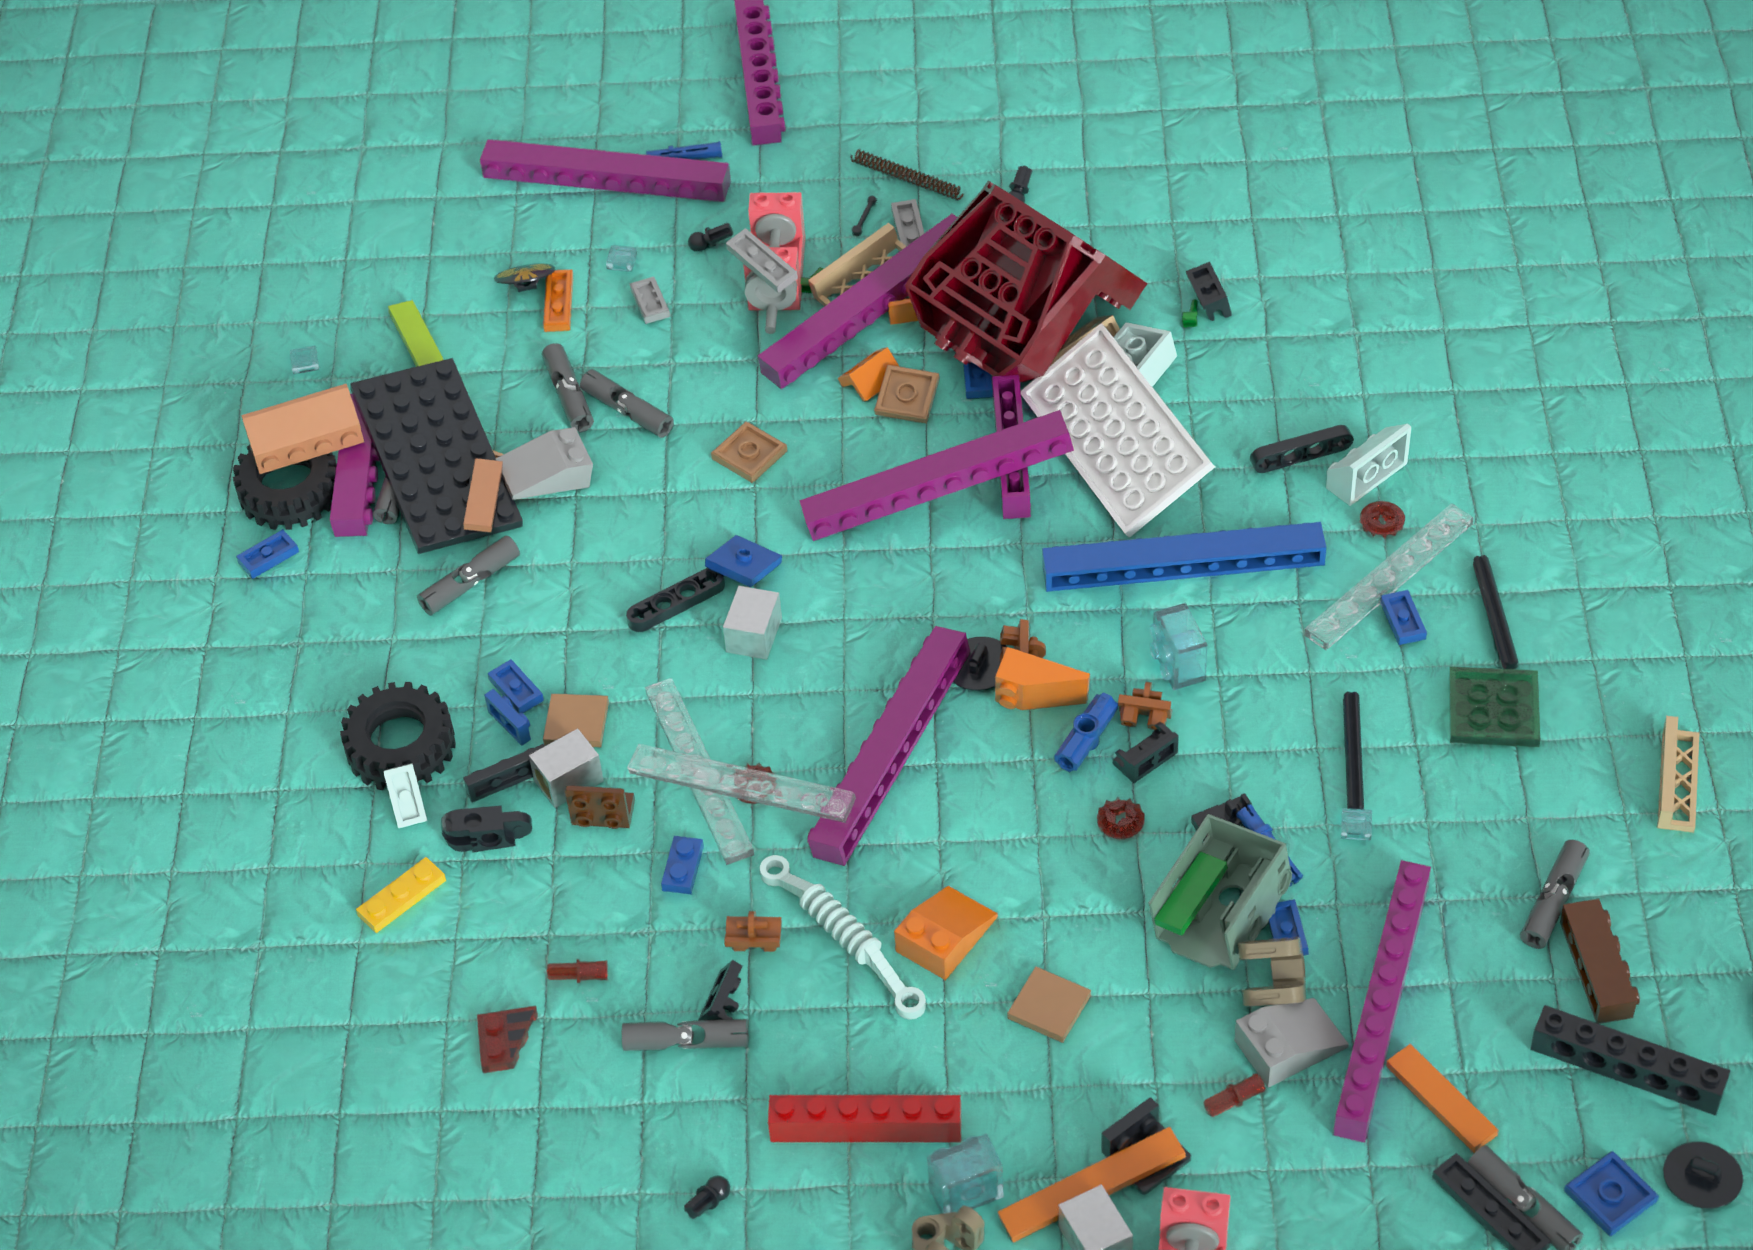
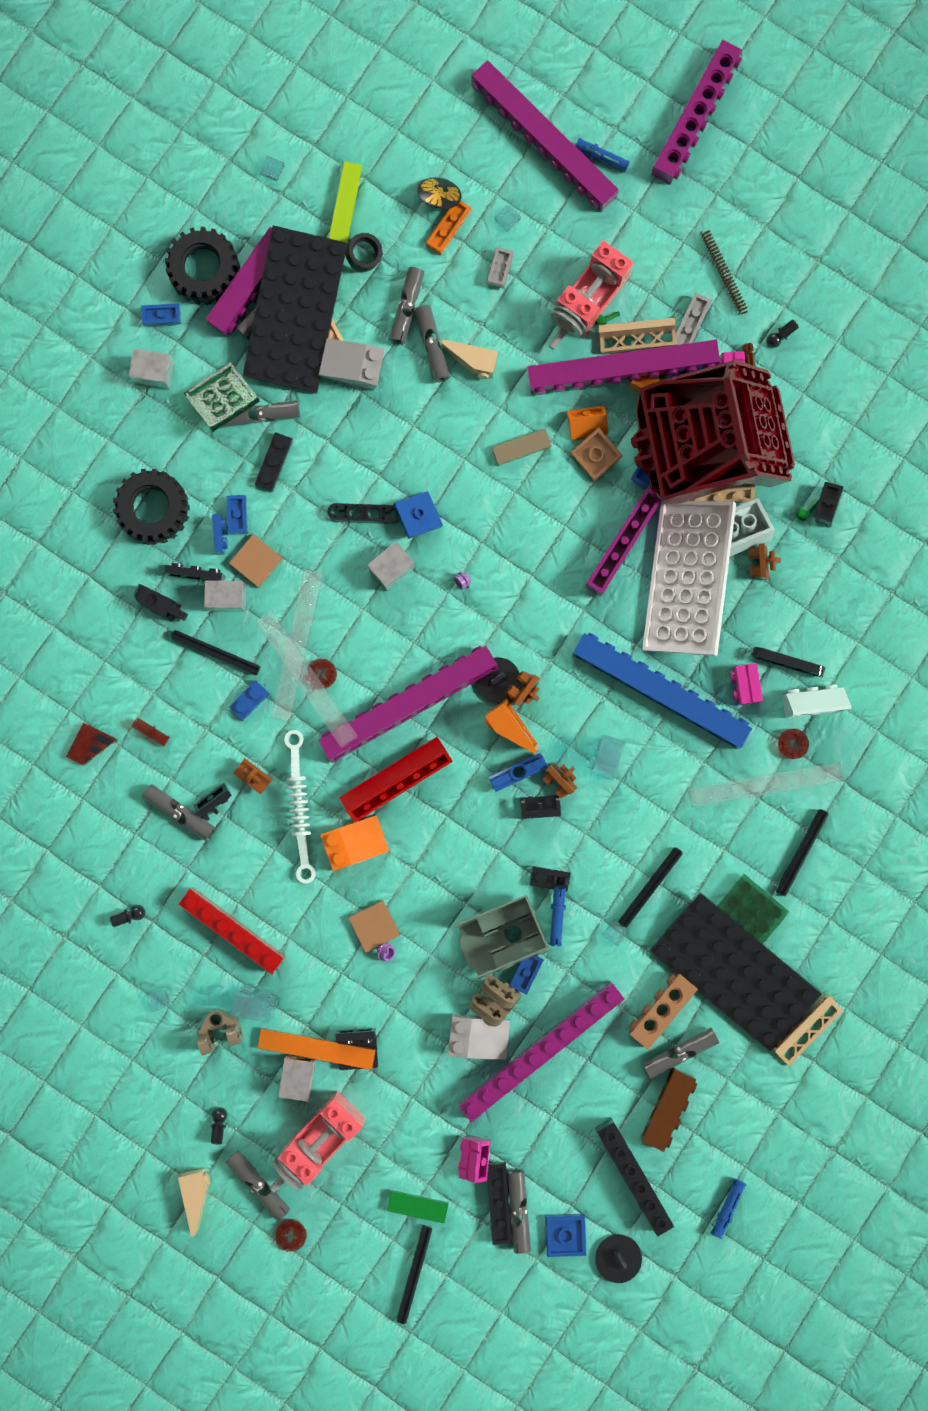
camera: 30 degrees right, 35 degrees up
slope [241,384,364,474] -> none
yellow plate [356,857,446,933] -> none
light aqua plate [383,763,427,828] -> none
nougat tile [464,459,503,532] -> none
reddish brown bracket [565,785,635,829] -> none
black axle [688,223,733,251] -> none
medium nougat tile [711,421,787,483] -> none
light grey plate [726,228,798,293] -> none
magenta brick [799,410,1074,541] -> none
black hinge [852,196,877,236] -> none
clear red gear [1097,797,1145,839] -> none
green tile [1154,851,1228,936] -> none
clear red axle [1203,1073,1265,1117] -> none
blue plate [1380,590,1427,645] -> none
orange tile [1386,1044,1498,1153] -> none
none -> flat silver piece [129,349,175,390]
none -> black axle [171,630,261,675]
none -> clear green plate [184,363,260,433]
none -> black plate [255,432,293,492]
none -> red brick [339,736,453,823]
none -> black tyre [346,233,383,272]
none -> medium lavender plate [377,942,395,961]
none -> tan slope [442,339,498,379]
none -> medium lavender plate [454,572,471,590]
none -> dark pink brick [458,1136,491,1183]
none -> dark tan tile [492,428,552,466]
none -> medium nougat brick [628,973,698,1050]
none -> black plate [650,892,822,1052]
none -> dark pink brick [729,663,763,706]
none -> dark orange hips [749,543,781,580]

